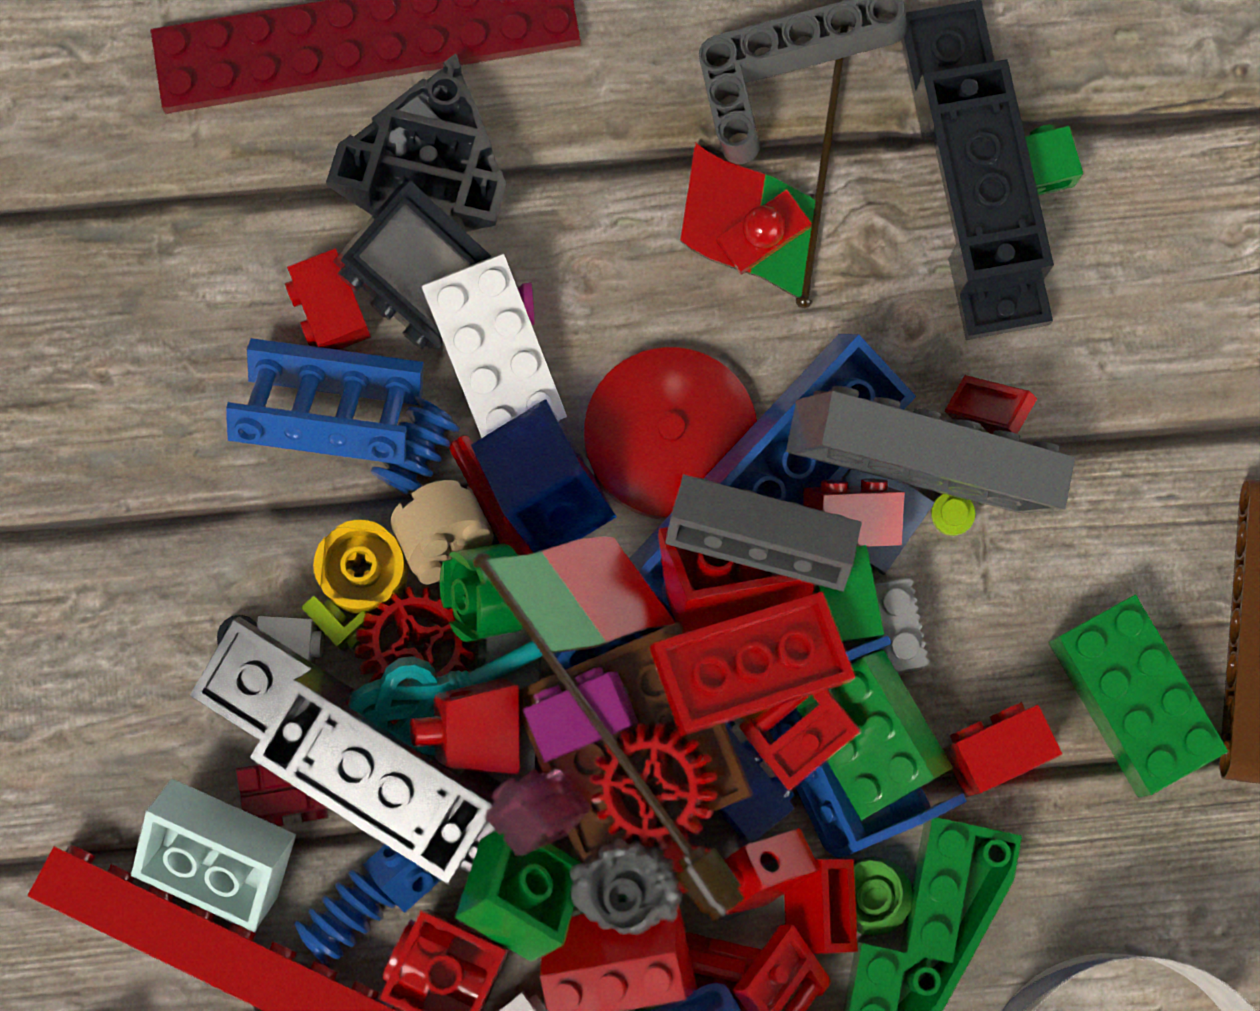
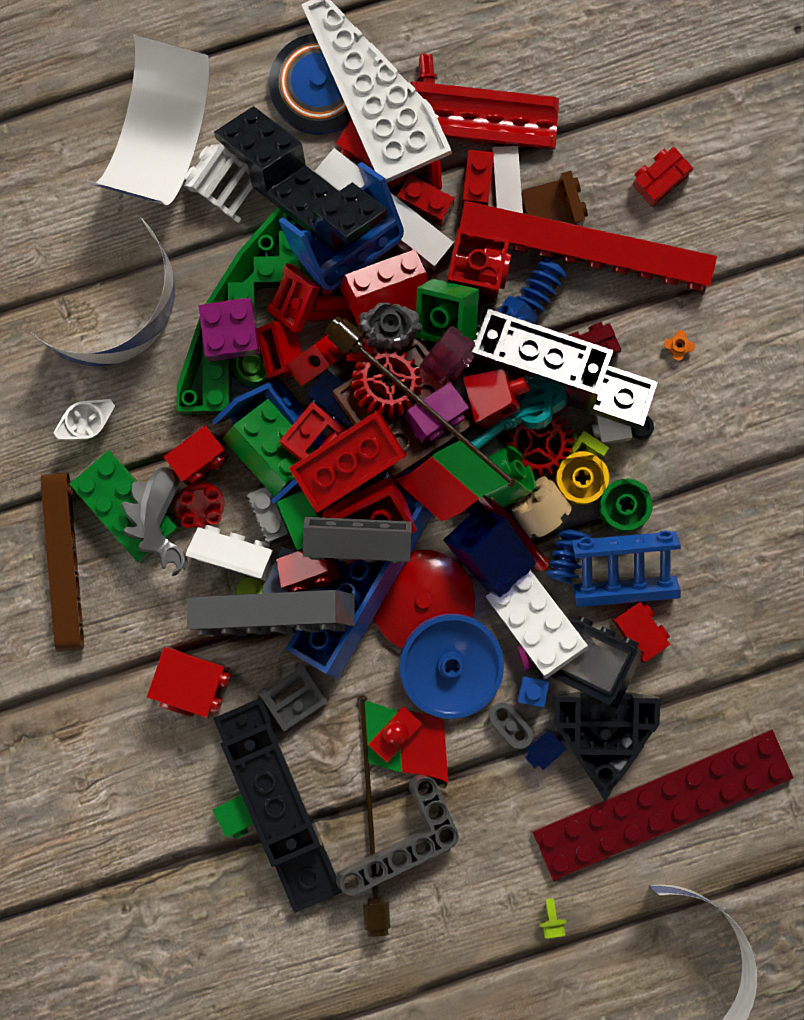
camera: 175 degrees right, 5 degrees up
light aqua brick [131,779,296,932] -> none
red tile [944,375,1037,434] -> none
none -> white hat [53,399,115,441]
none -> dark grey animal [121,467,188,576]
none -> red brick [147,647,231,718]
none -> red dish [174,482,225,528]
none -> white slope [185,525,274,581]
none -> magenta brick [198,298,260,362]
none -> dark grey plate [259,663,327,731]
none -> blue dish [399,614,504,719]
none -> dark grey plate [489,703,533,749]
none -> blue brick [517,676,549,707]
none -> clear blue brick [524,729,567,770]
none -> green brick [597,478,653,533]
none -> orange plate [664,330,695,361]

